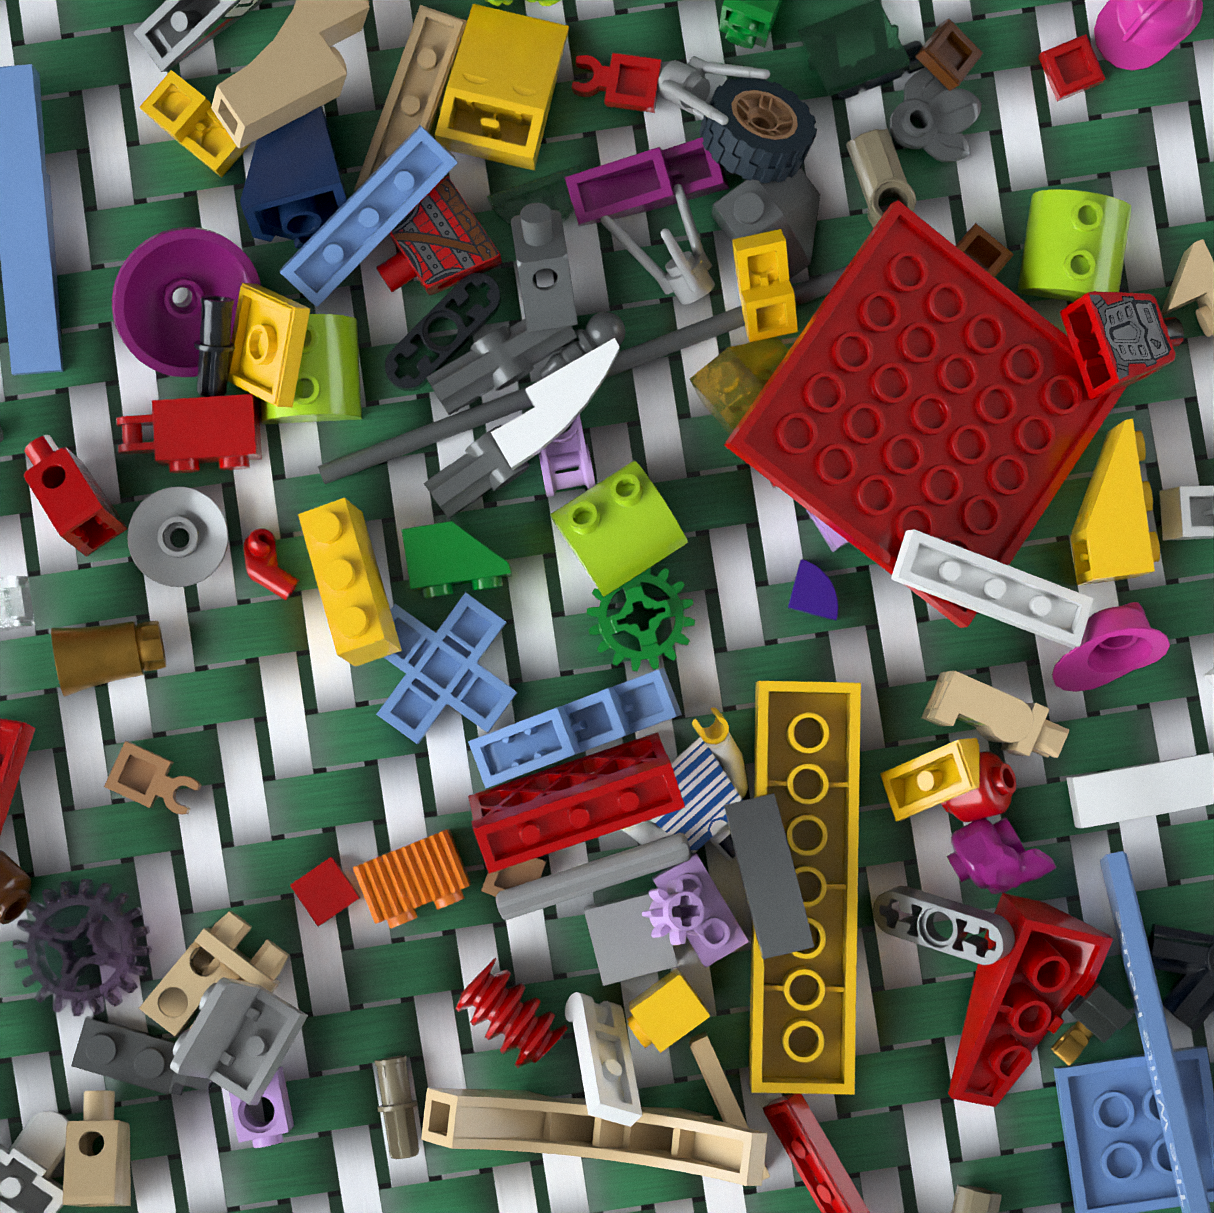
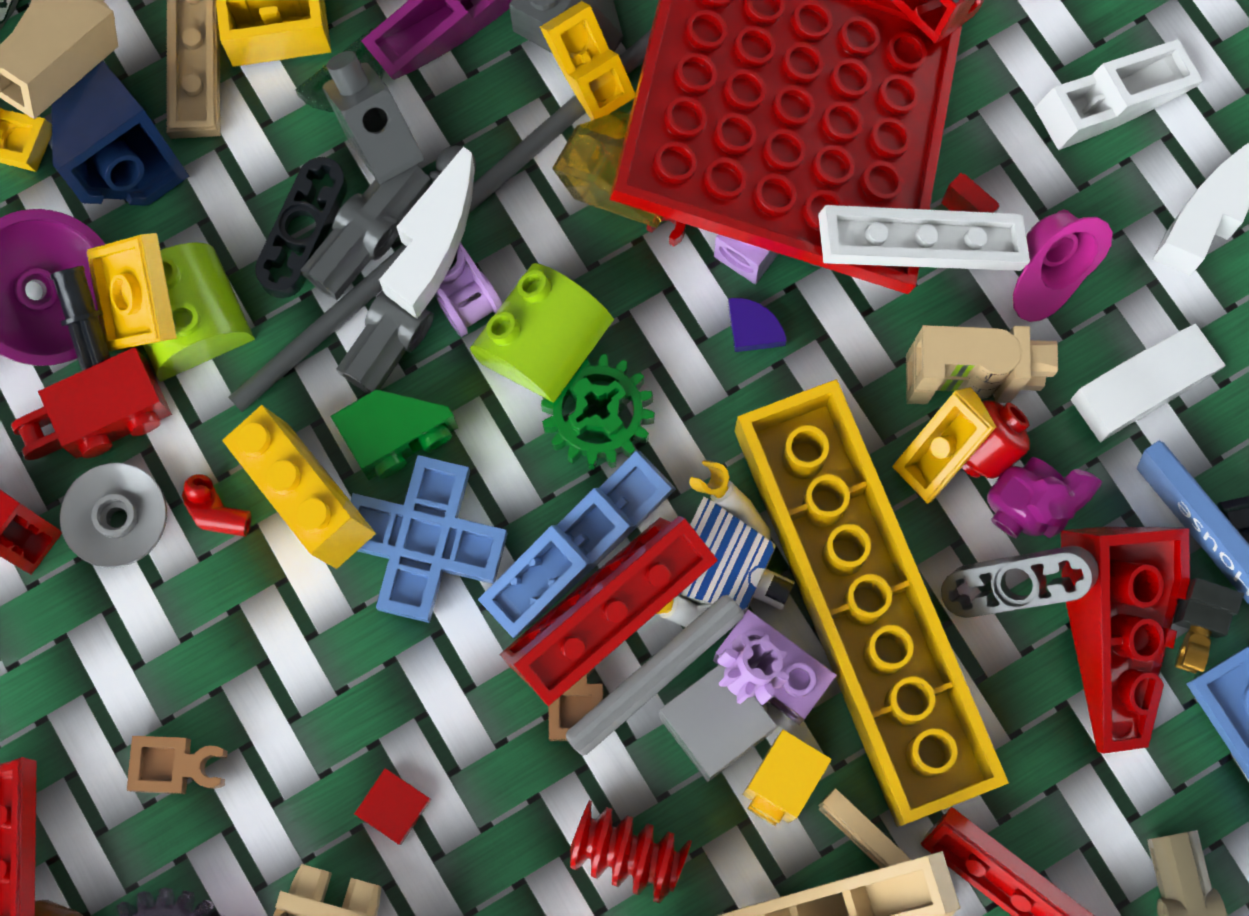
camera: 20 degrees left, 10 degrees down
pearl gold plant [51,621,167,697] -> none
medium blue fence [280,125,458,307] -> none
orange brick [353,829,471,929] -> none
torso [375,176,502,296] -> none
white plate [565,992,643,1127] -> none
light grey plant [601,184,715,304] -> none
dark grey slope [724,793,814,959] -> none
yellow slope [1070,419,1160,586] -> none
none -> red tile [941,173,1000,213]

